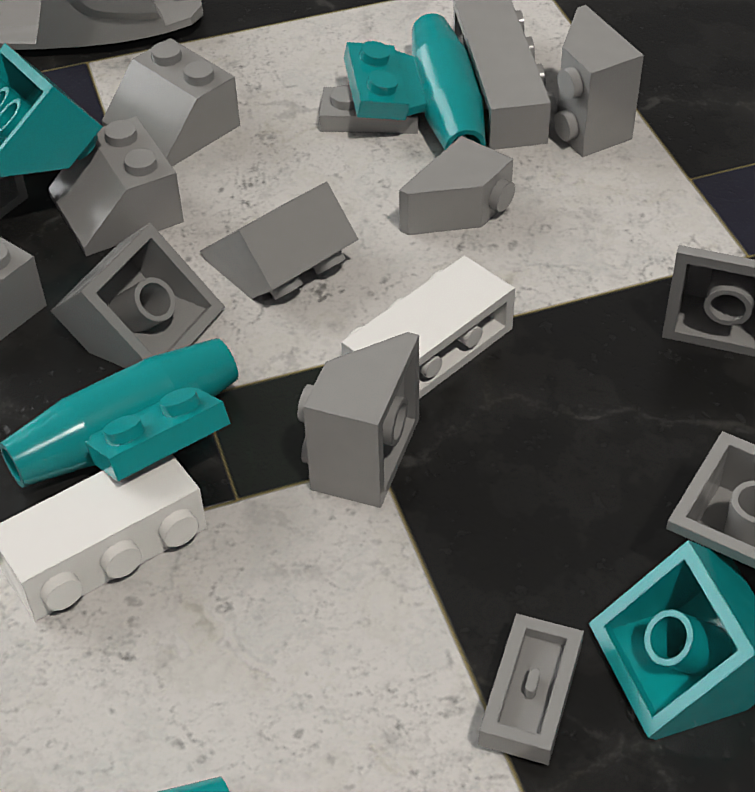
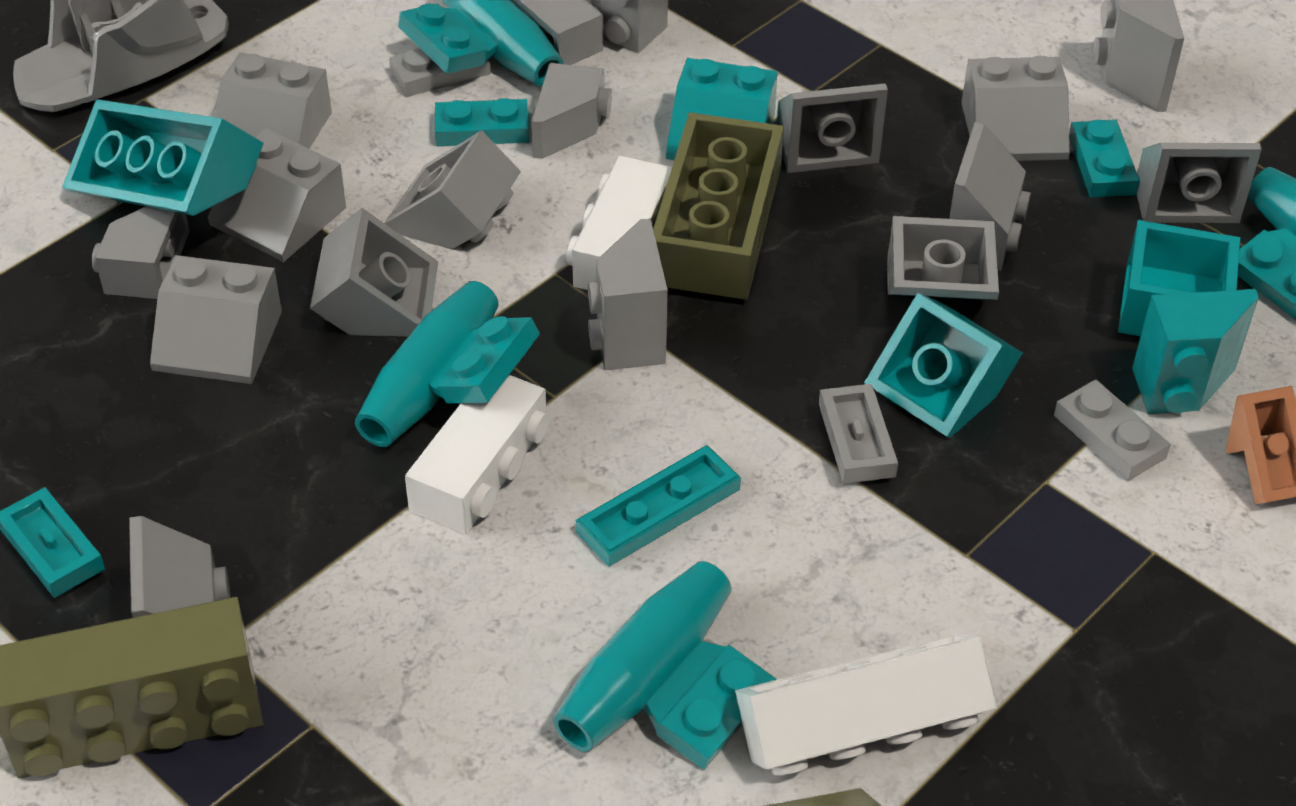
camera: 30 degrees left, 0 degrees up
none -> teal plate [435,98,529,147]
none -> teal tile [576,445,741,567]
none -> olive brick [653,112,784,300]
none -> teal slope [666,58,778,160]

